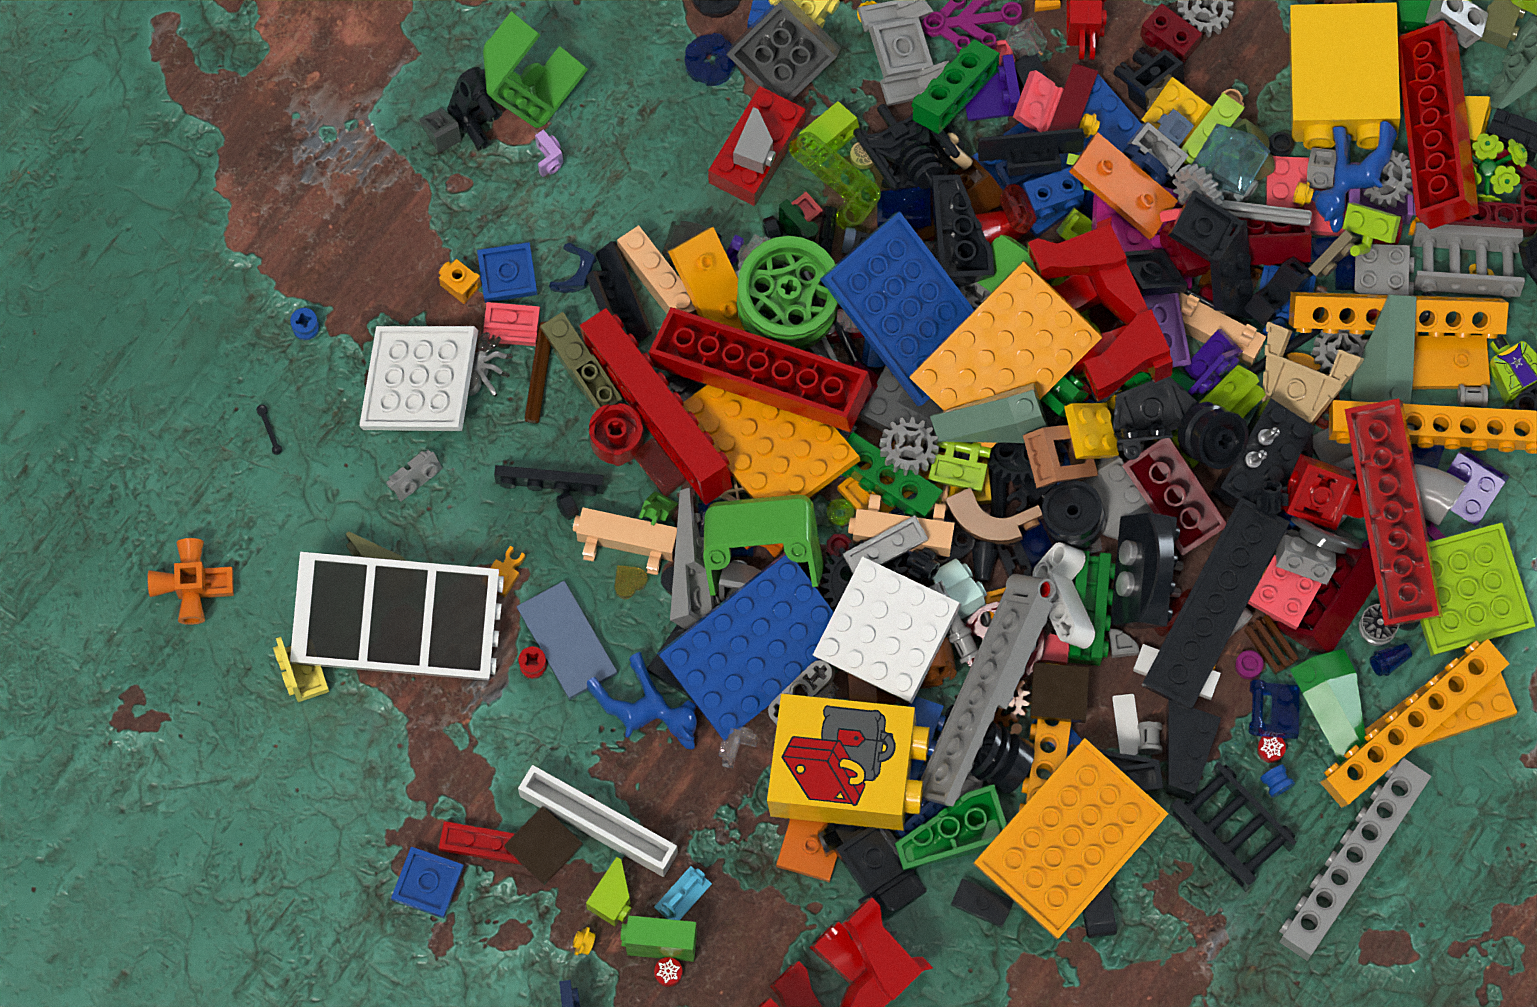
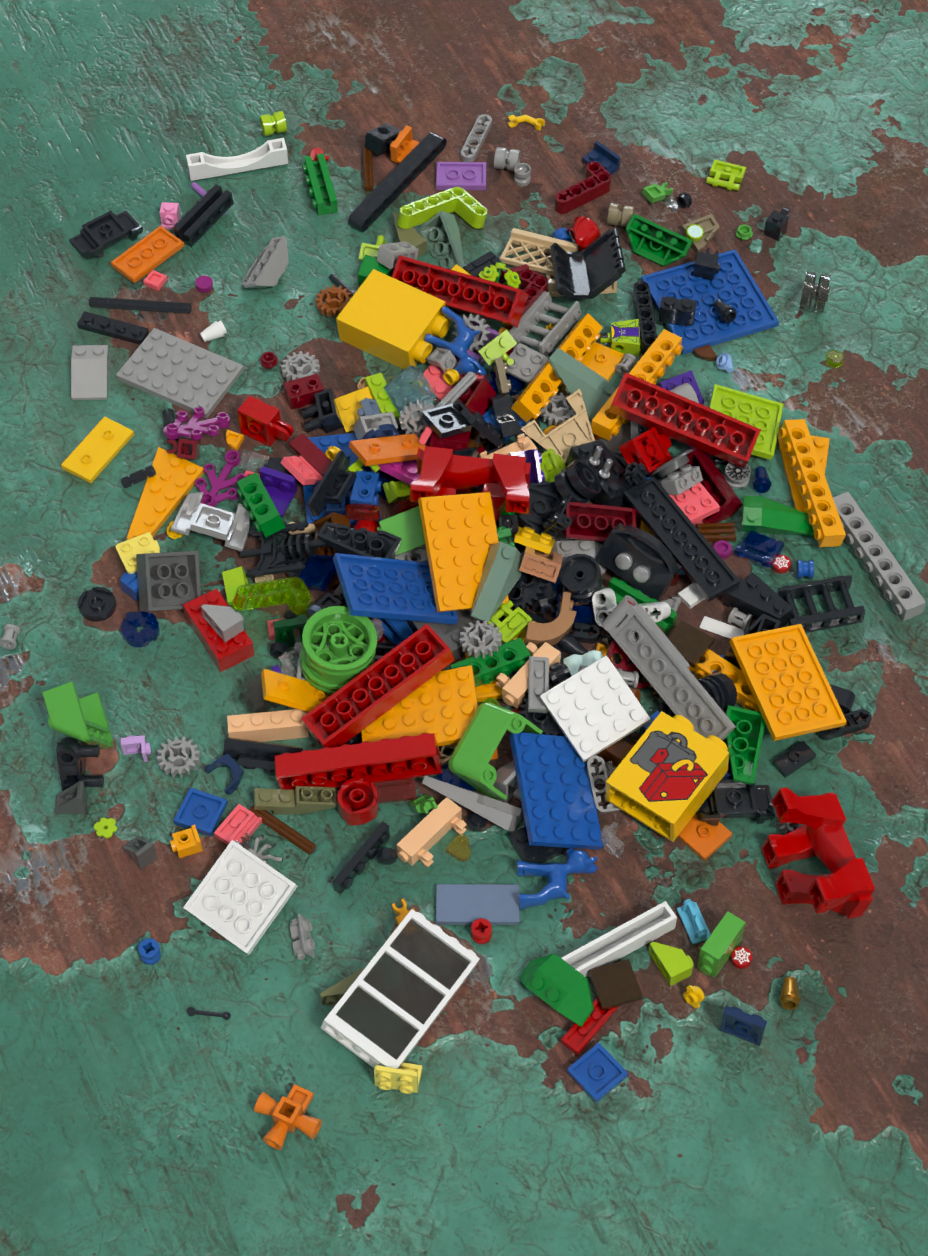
camera: 60 degrees left, 15 degrees down
none -> lime plant [94,818,117,839]
none -> dark grey slope [122,836,157,870]
none -> light grey gear [157,736,201,778]
none -> green wedge [519,953,594,1027]
none -> black beam [816,709,872,740]

